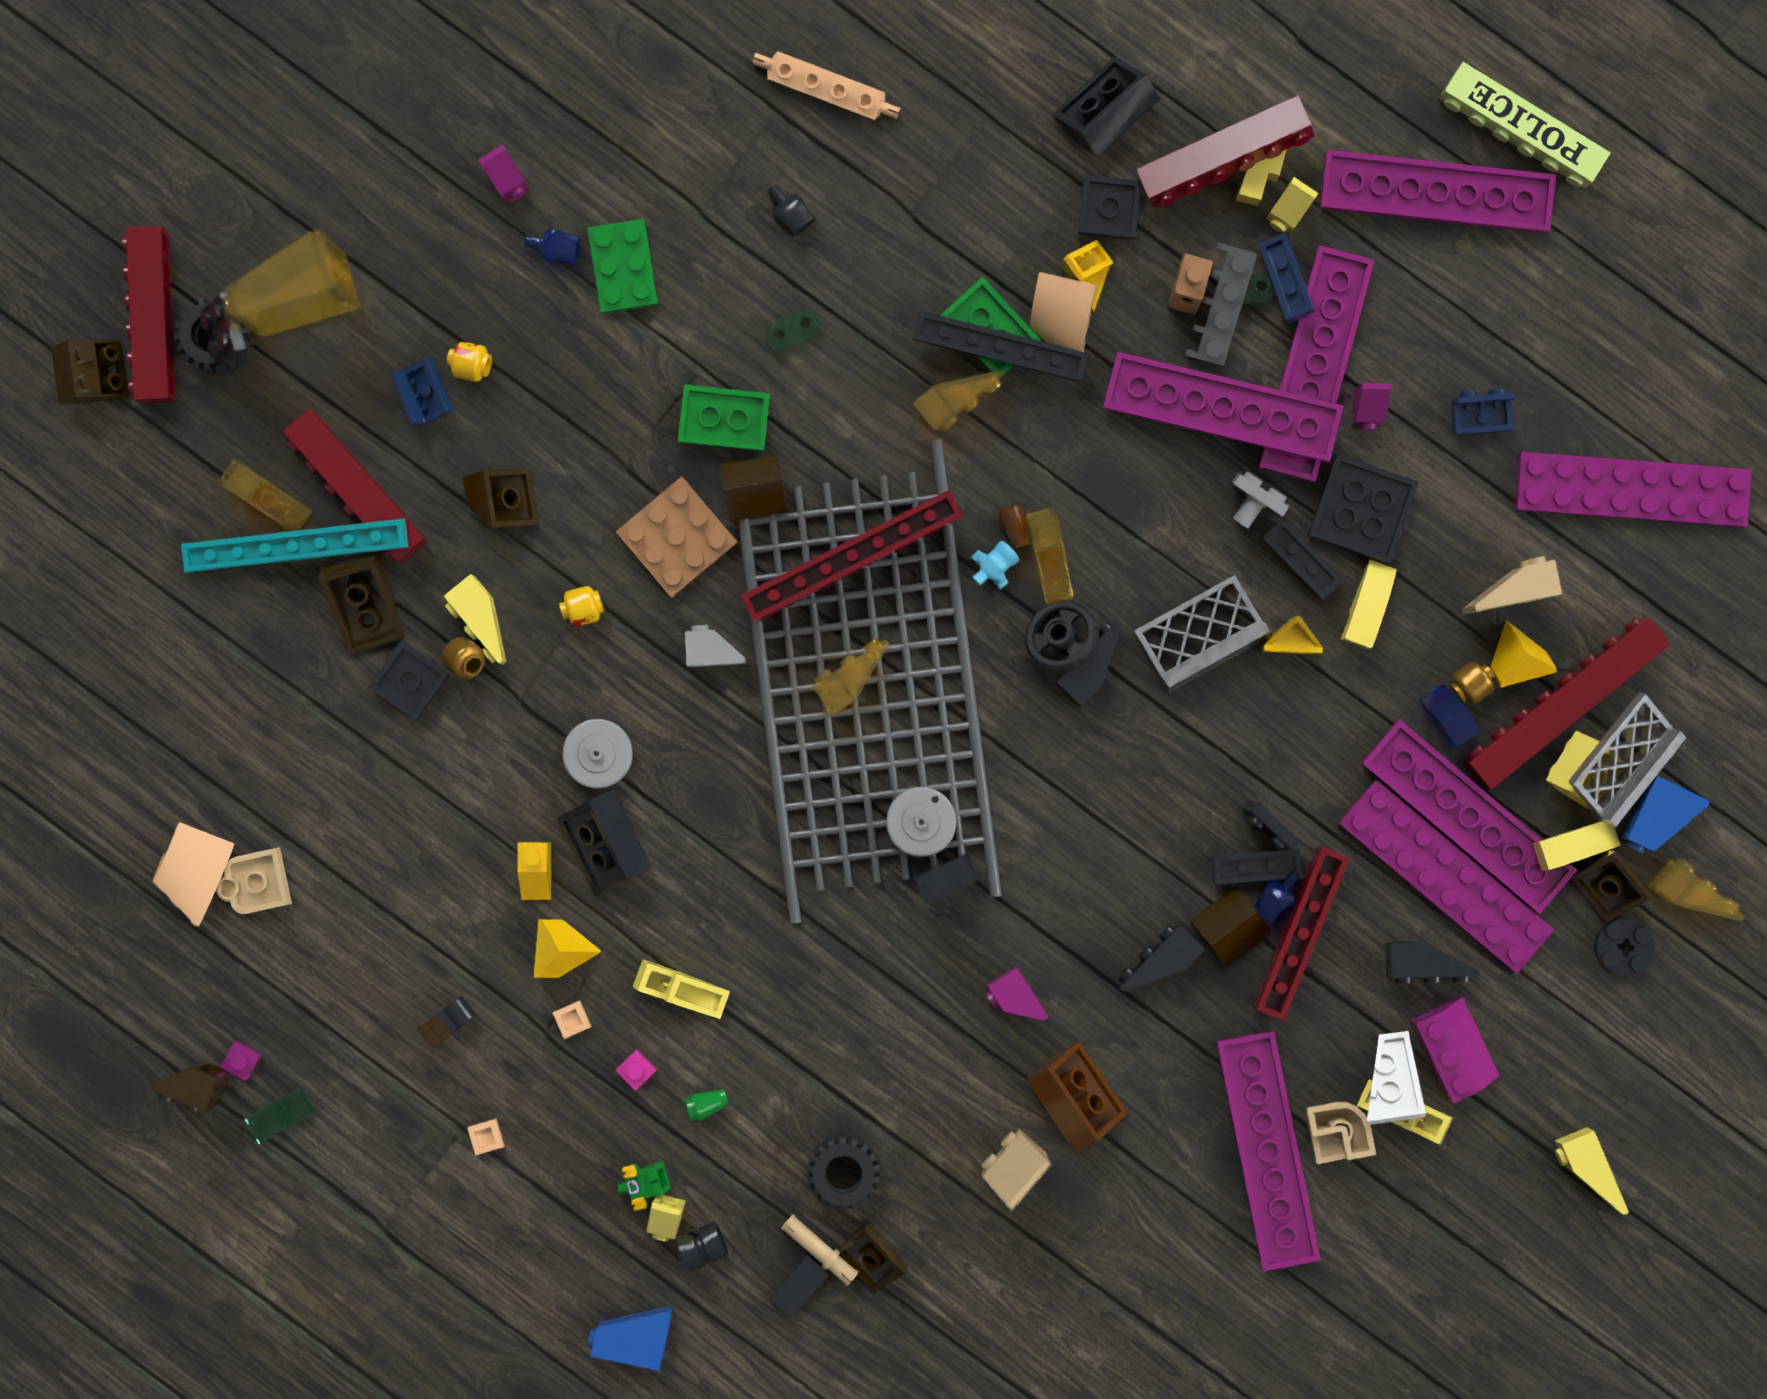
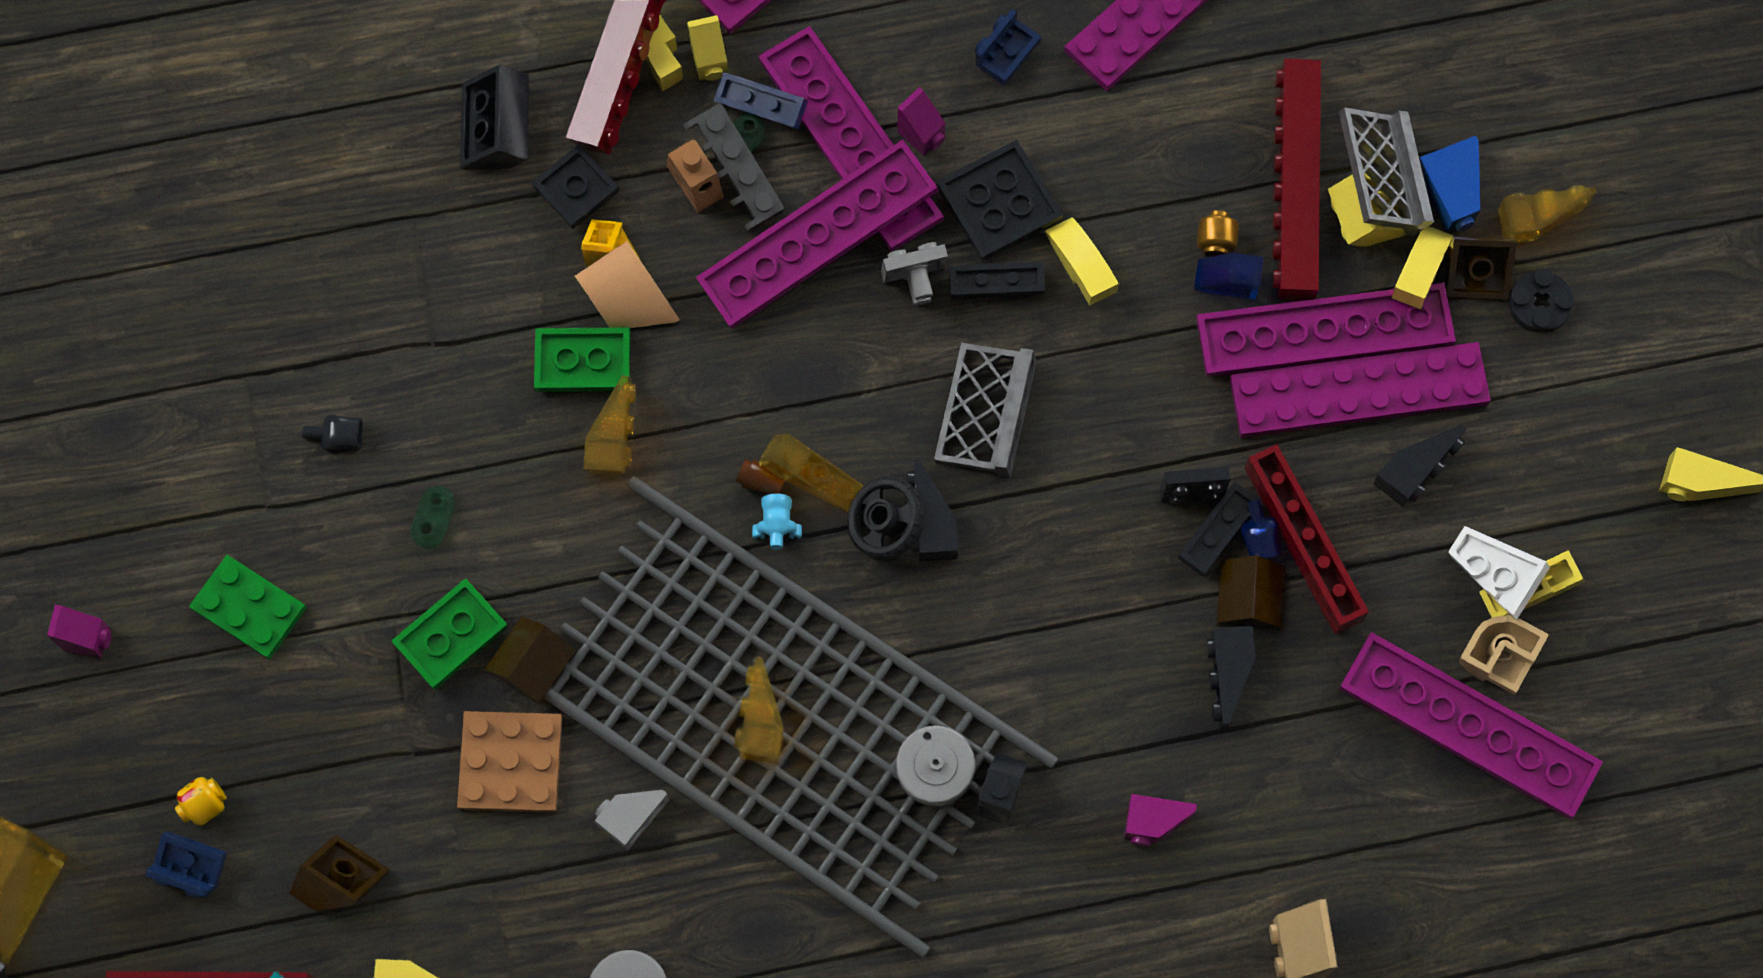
camera: 50 degrees left, 15 degrees down
clear blue piece [525,229,580,265] -> none
yellow head [559,586,604,627] -> none
dark red brick [741,490,963,623] -> none
light nougat plate [752,51,901,120] -> none
black plate [913,311,1088,383] -> none
reddish brown slope [1026,1041,1128,1152] -> none
yellow slope [1260,615,1323,654] -> none
magenta slope [1409,996,1500,1104] -> none
tan slope [1462,556,1562,615] -> none
yellow slope [1490,620,1557,687] -> none

